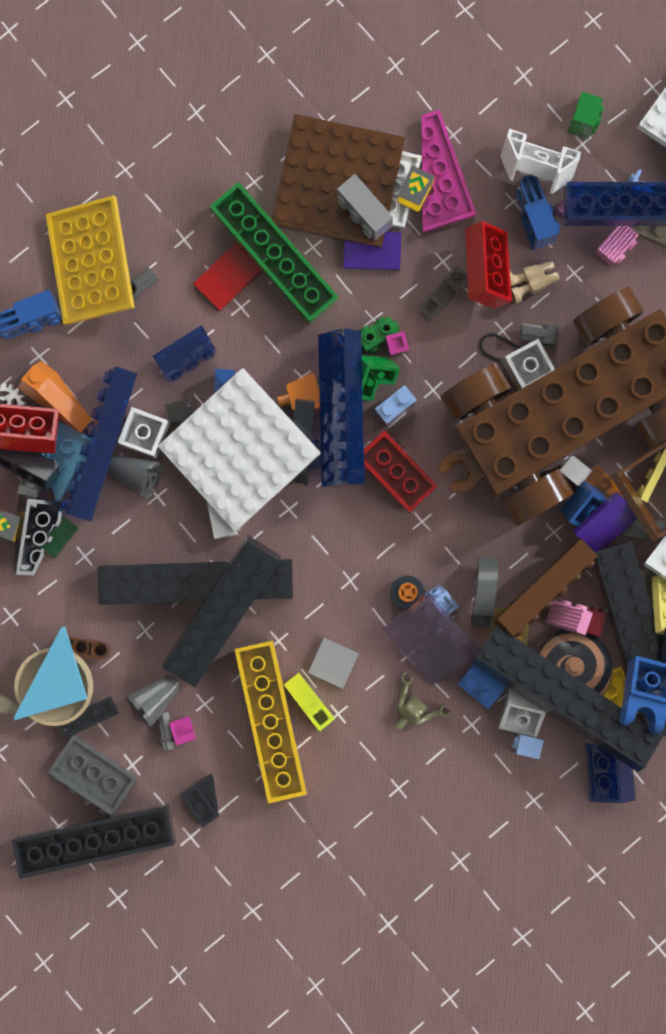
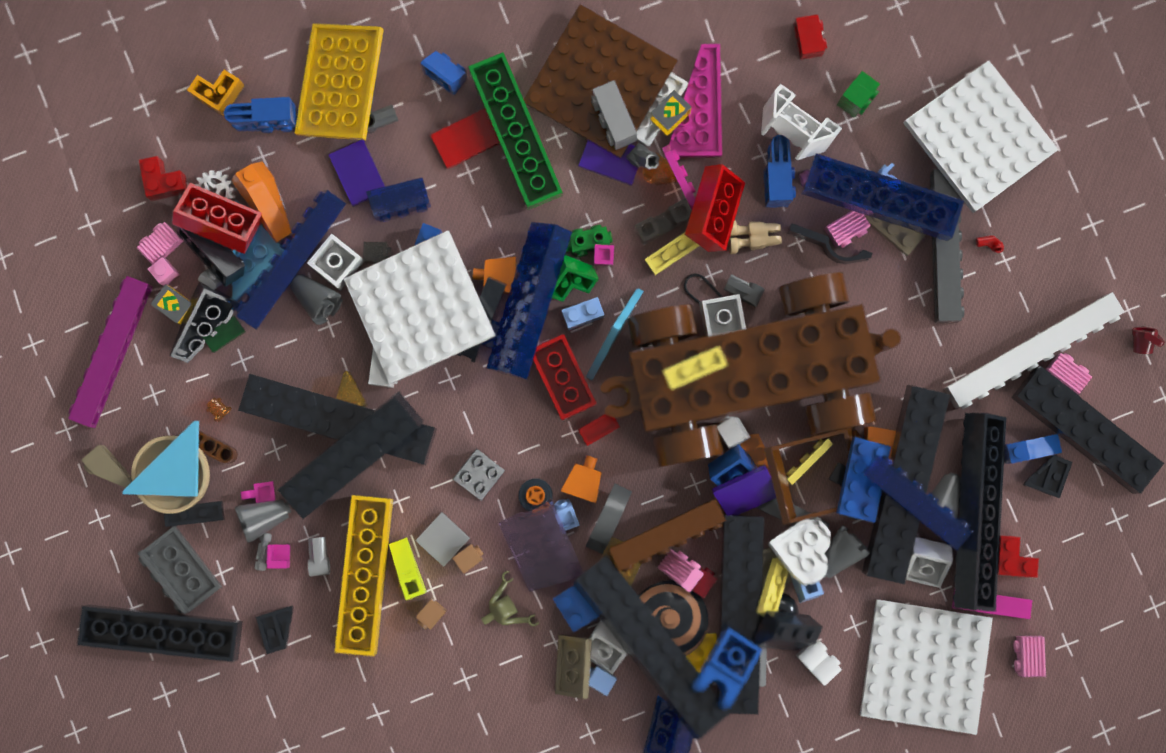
camera: 20 degrees right, 0 degrees up
none -> clear orange brick [206,397,232,422]
none -> dark pink plate [241,481,276,503]
none -> light grey piece [308,537,330,576]
none -> dark purple tile [329,140,387,206]
none -> clear yellow slope [336,371,368,407]
none -> medium nougat brick [416,598,447,630]
none -> blue slope [420,51,467,96]
none -> medium nougat brick [452,544,484,574]
none -> hinge [453,448,505,501]
none -> dark tan plate [555,635,592,699]
none -> orange torso [561,455,601,503]
none -> red tile [578,414,620,446]
none -> medium azure tile [586,288,644,380]
none -> dark grey piece [626,143,660,170]
none -> clear orange slope [642,152,686,185]
none -> light yellow plate [644,233,699,276]
none -> dark pink plate [662,145,696,209]
none -> light yellow plate [663,347,727,390]
none -> black piece [787,223,873,264]
none -> red brick [793,14,827,60]

